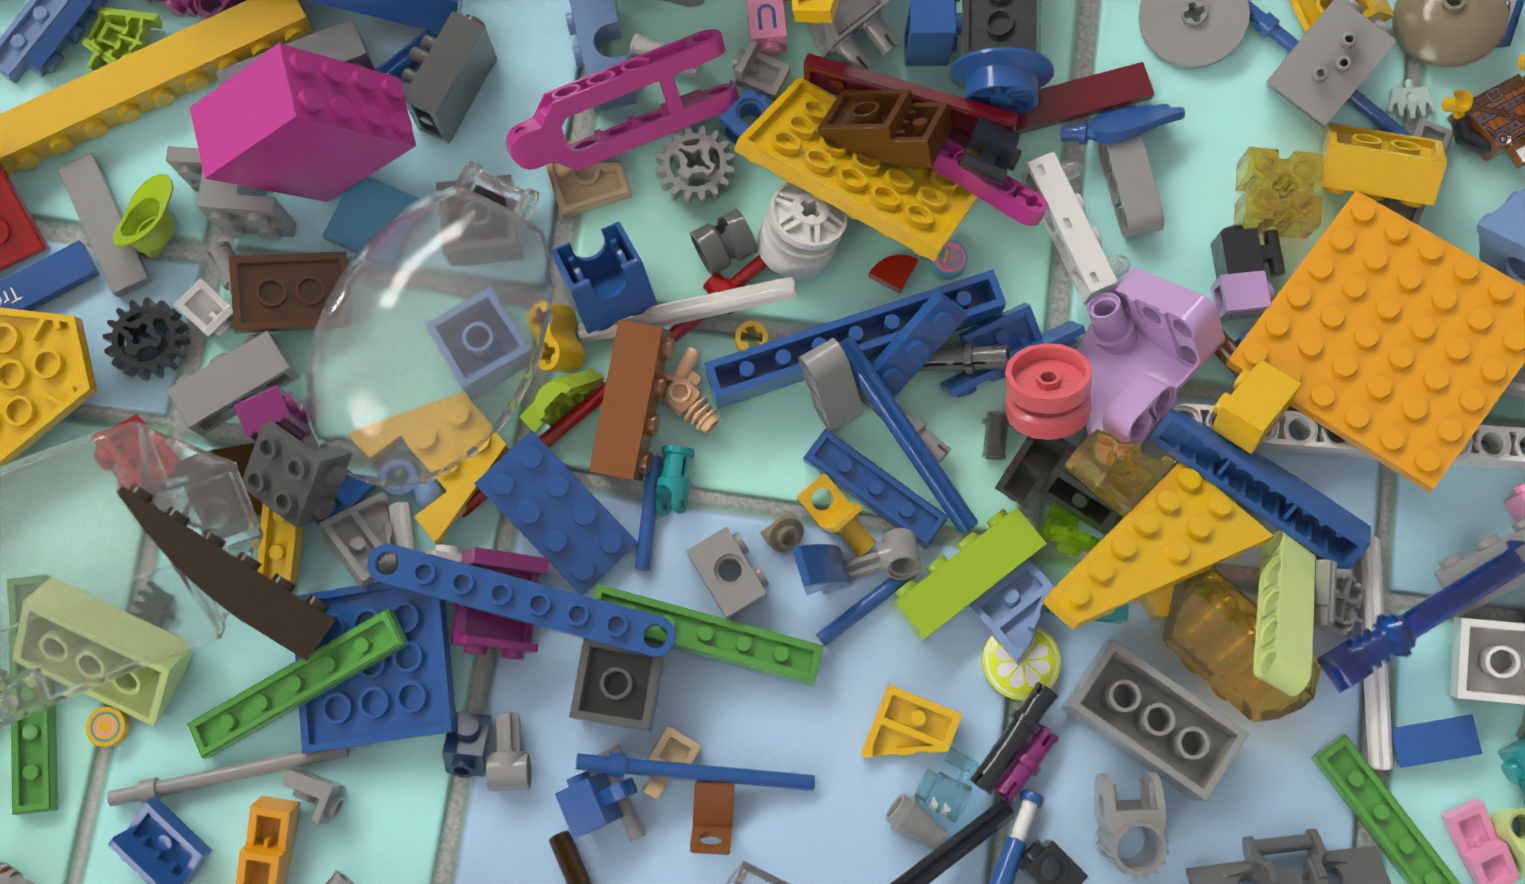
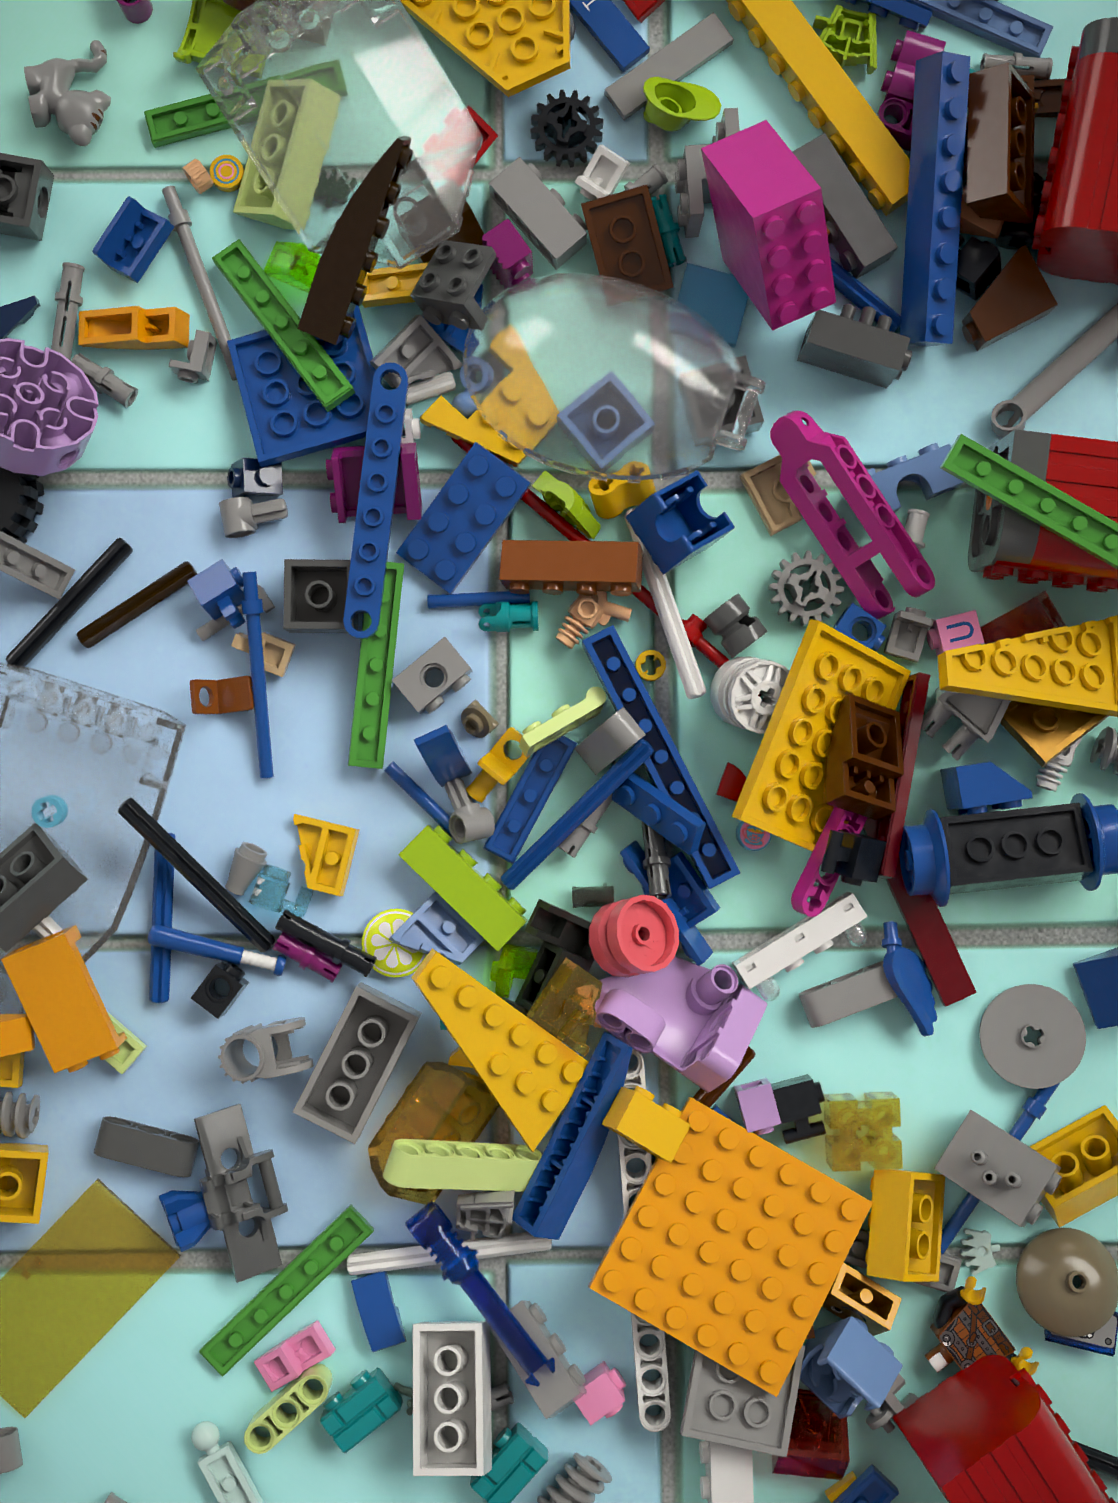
camera: 80 degrees right, 10 degrees up
none -> light nougat axle [182,159,214,194]
none -> clear neon green slope [264,241,321,293]
none -> yellowish green plate [519,687,606,757]
none -> teal pin [651,194,687,268]
none -> pearl gold brick [822,1263,902,1336]

